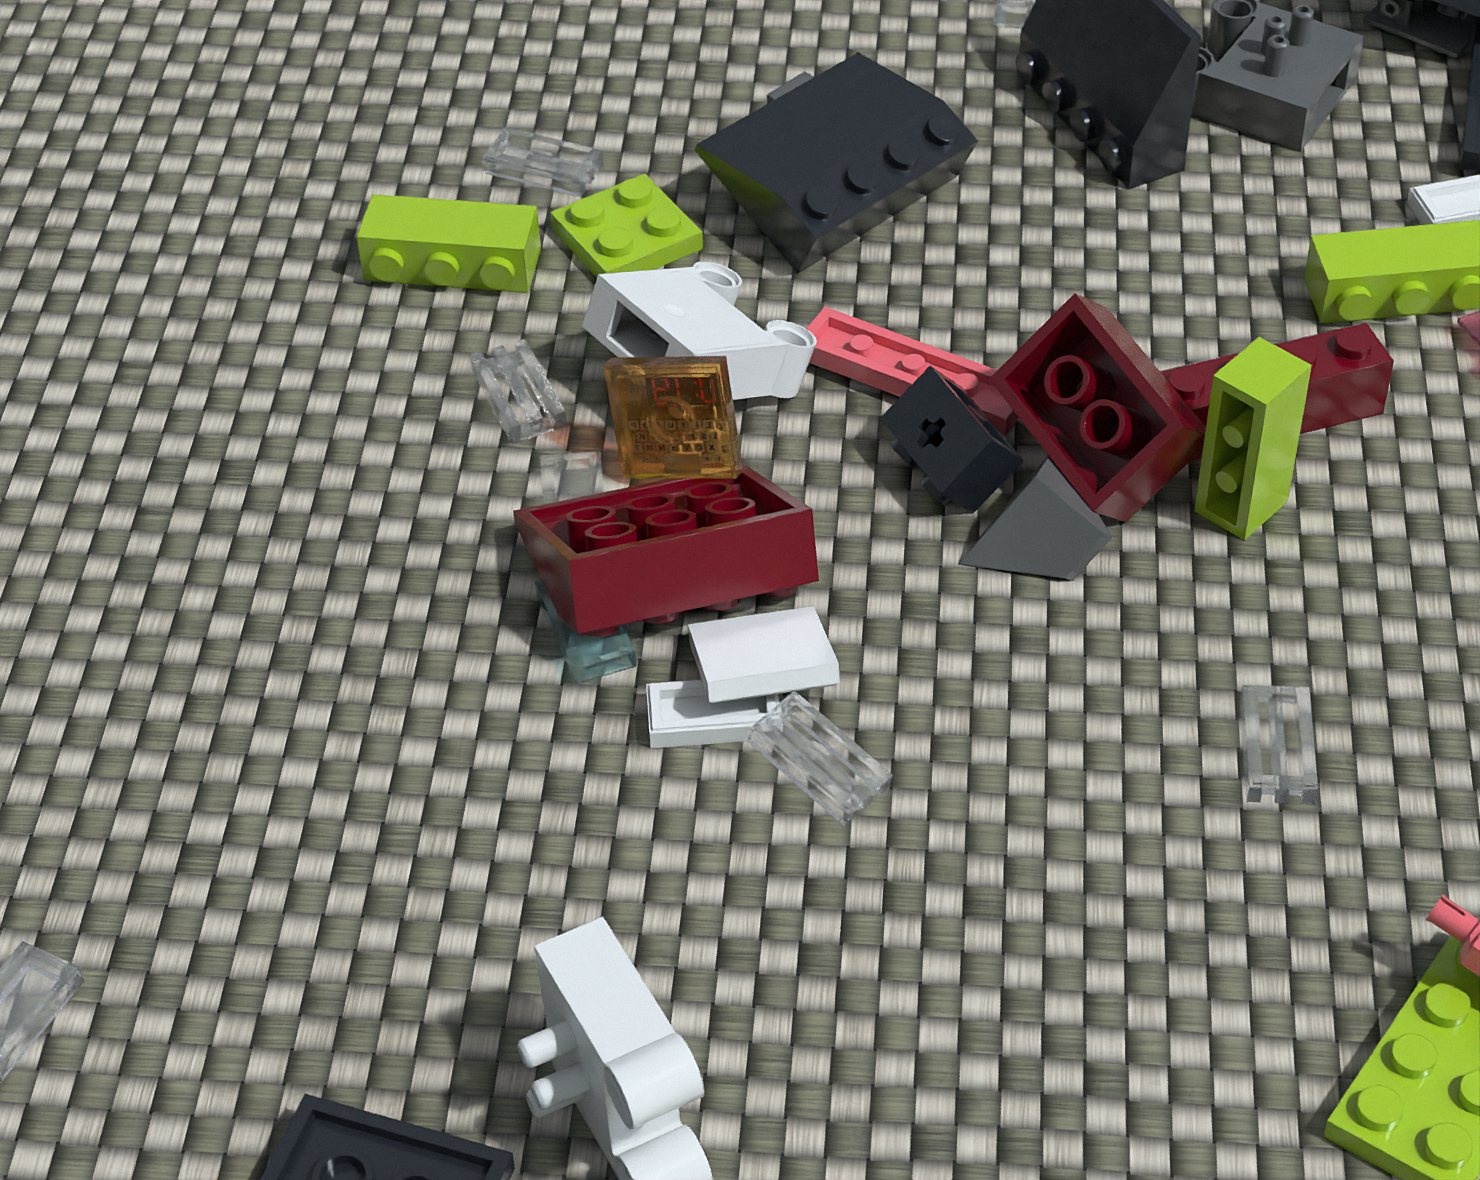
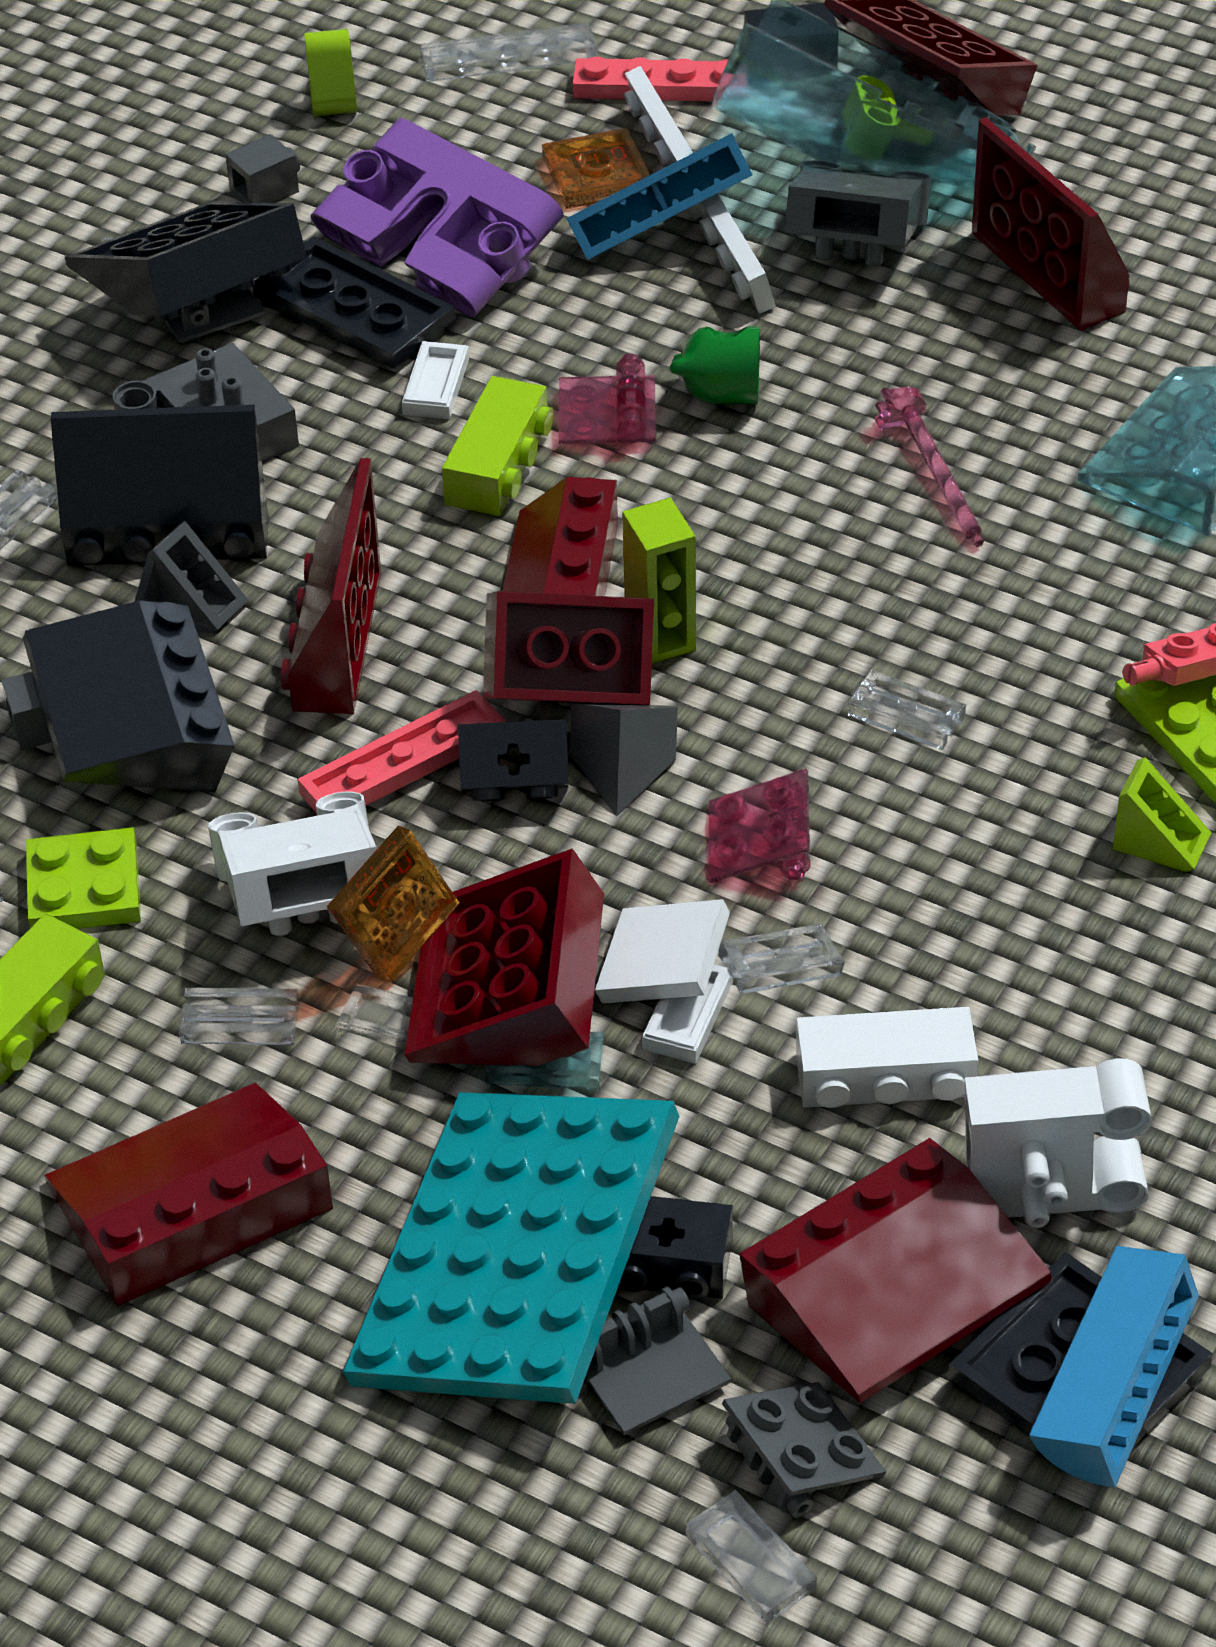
camera: 65 degrees left, 0 degrees up
none -> dark red slope [44,1082,333,1307]
none -> dark grey slope [134,521,249,633]
none -> dark red slope [281,458,382,714]
none -> teal plate [343,1092,680,1404]
none -> dark grey hinge [585,1287,732,1435]
none -> black brick [618,1196,733,1299]
none -> clear pink hinge [708,768,811,883]
none -> dark grey hinge [722,1382,886,1518]
none -> dark red slope [739,1138,1052,1403]
none -> white brick [796,1007,978,1108]
none -> lime slope [1113,757,1212,872]

